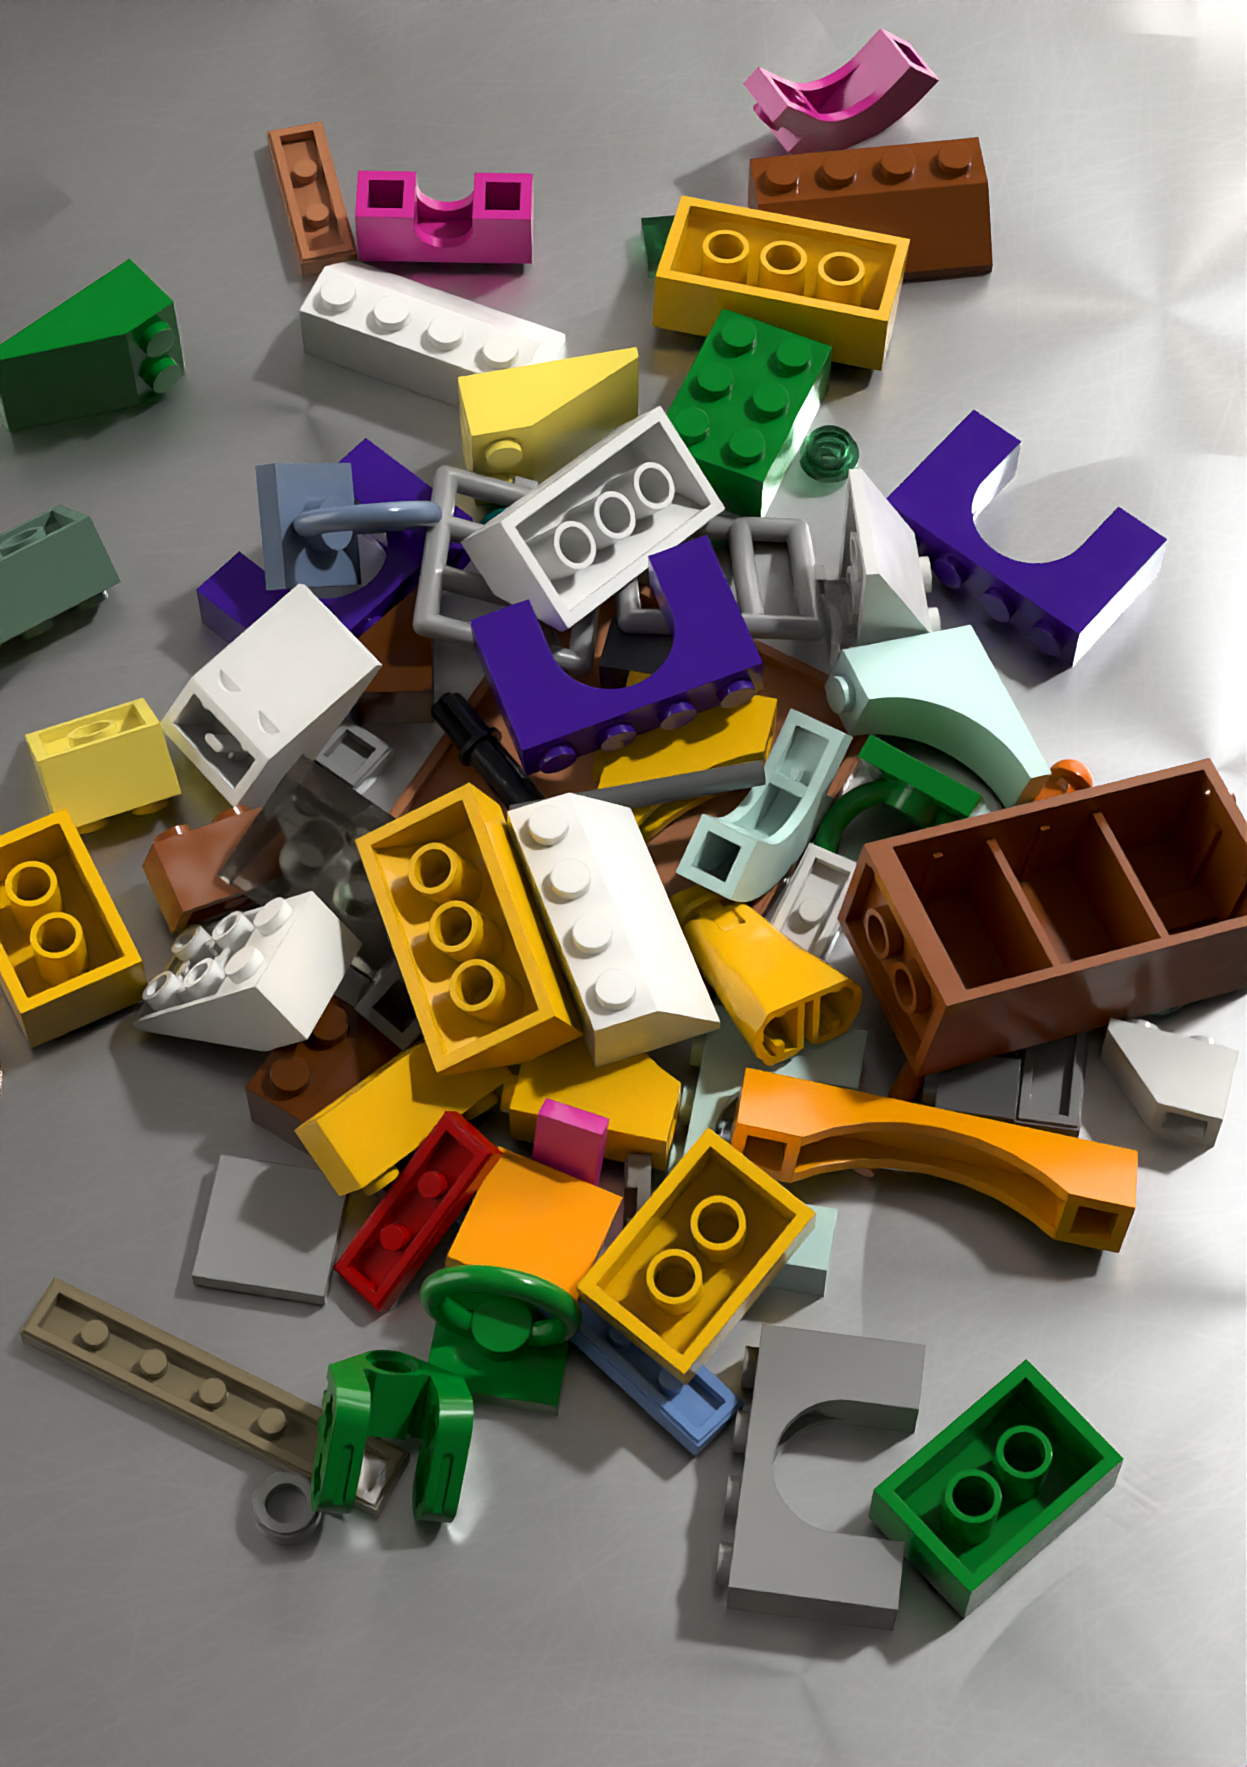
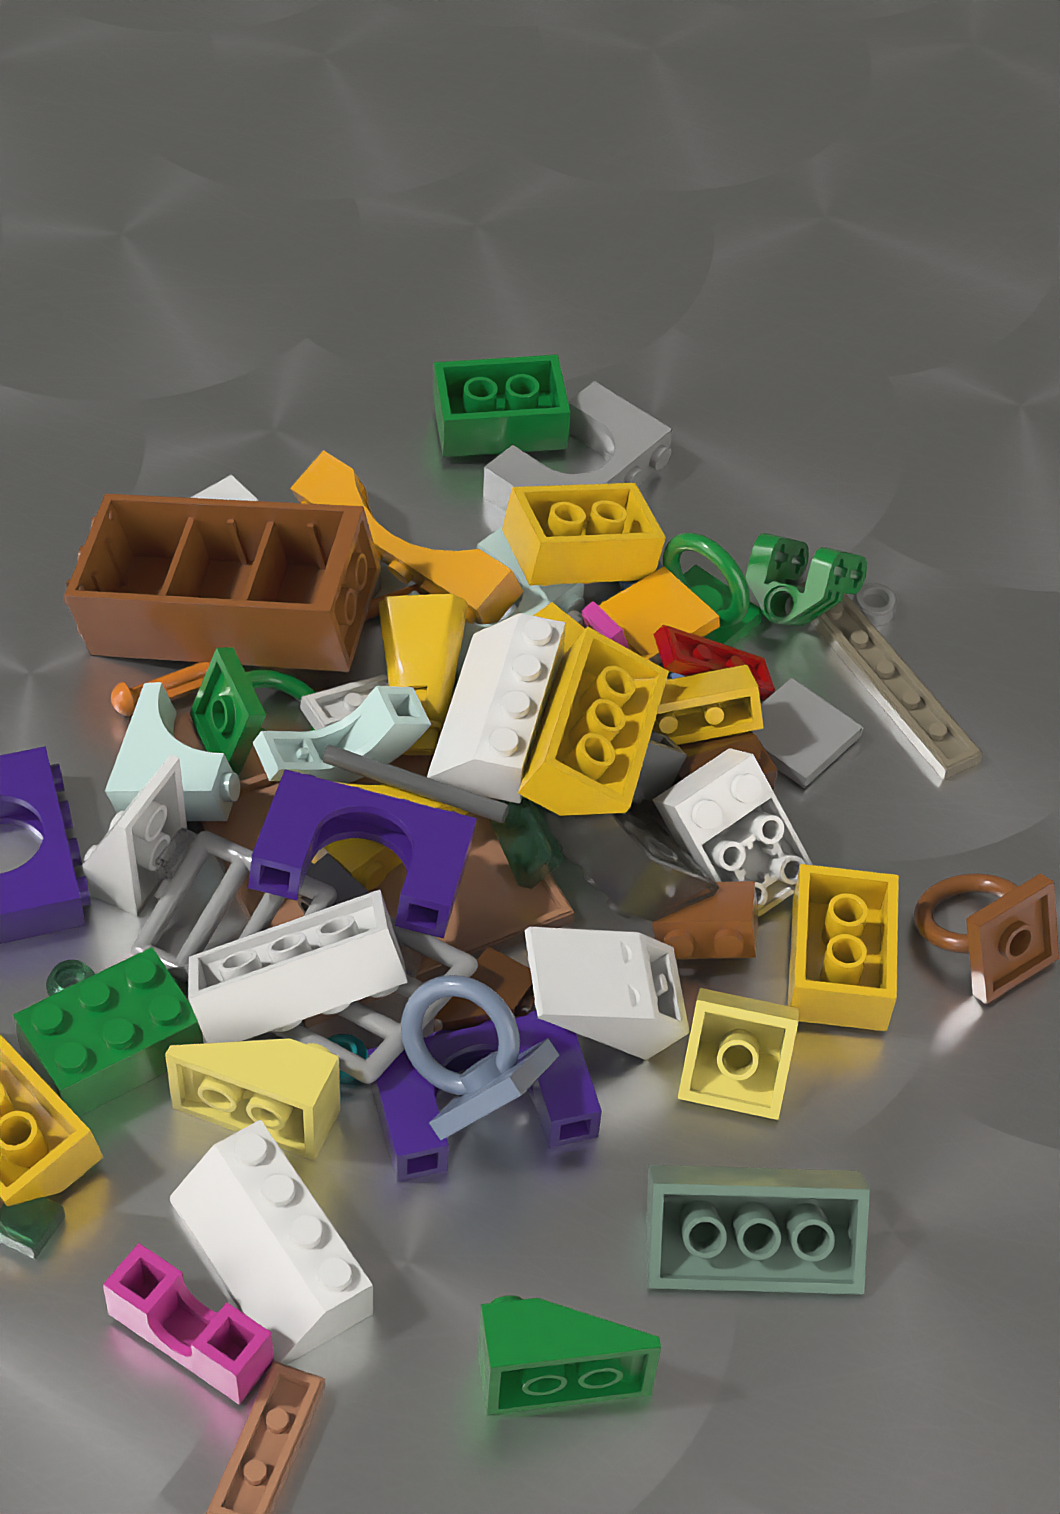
camera: 150 degrees left, 10 degrees down
black axle [431,692,546,811] -> none

